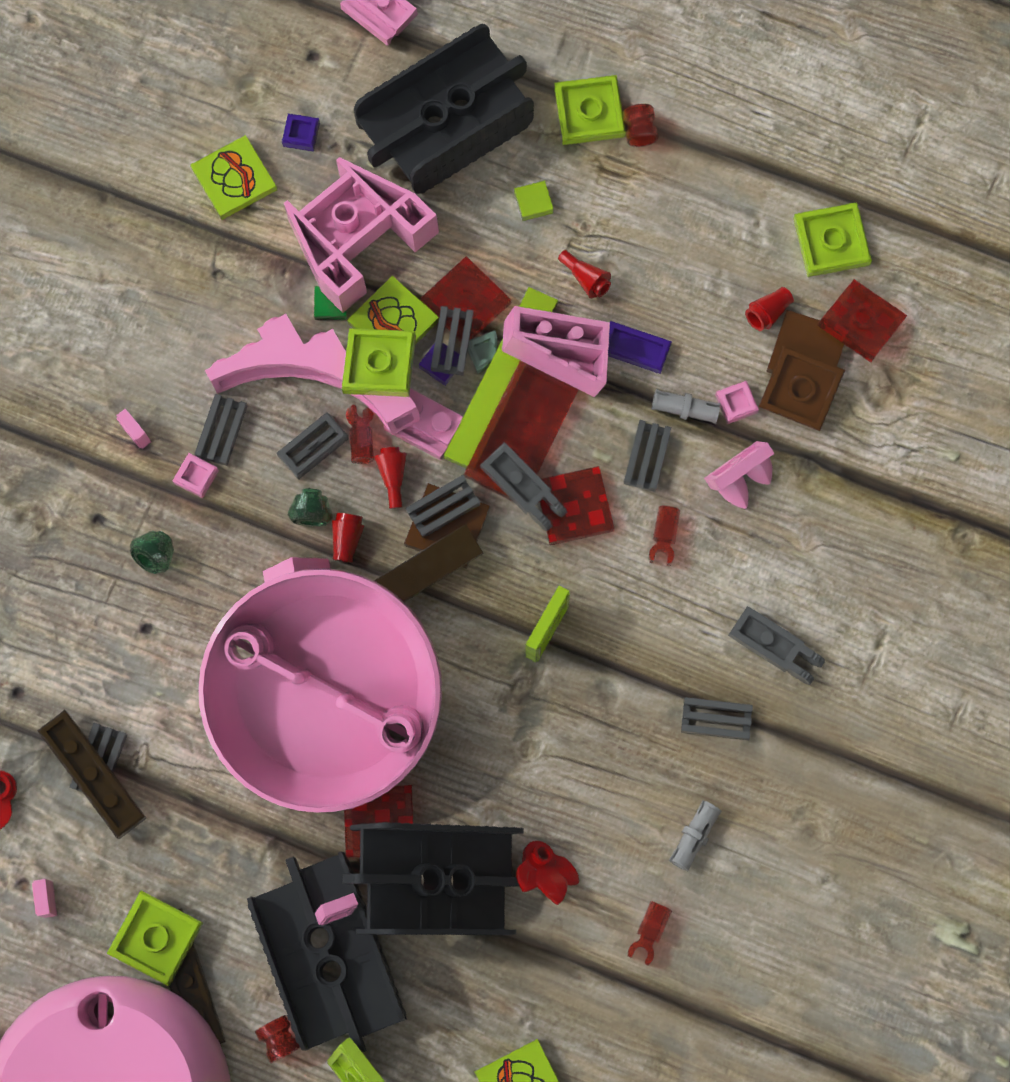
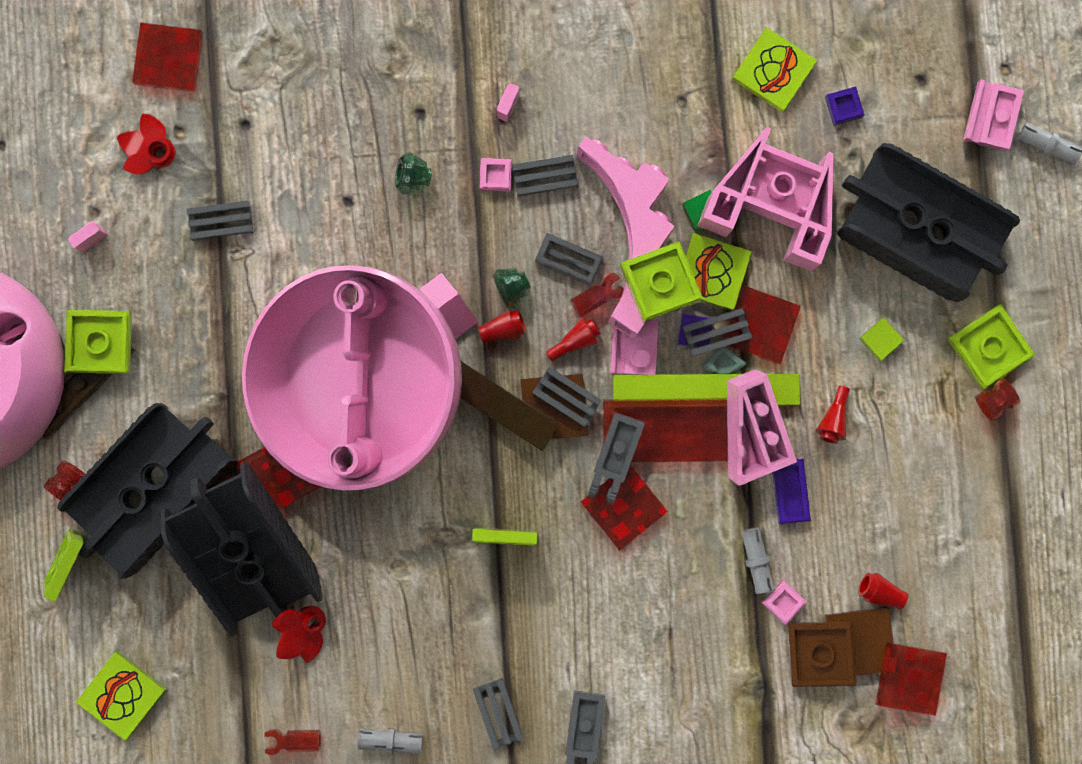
camera: 55 degrees right, 10 degrees up
dark brown tile [37,710,147,839] -> none
bright pink tile [315,893,358,925] -> none
dark grey tile [623,420,672,492] -> none
clear red bar [648,505,681,567] -> none
bright pink tile [704,441,774,509] -> none
lime tile [793,202,872,277] -> none

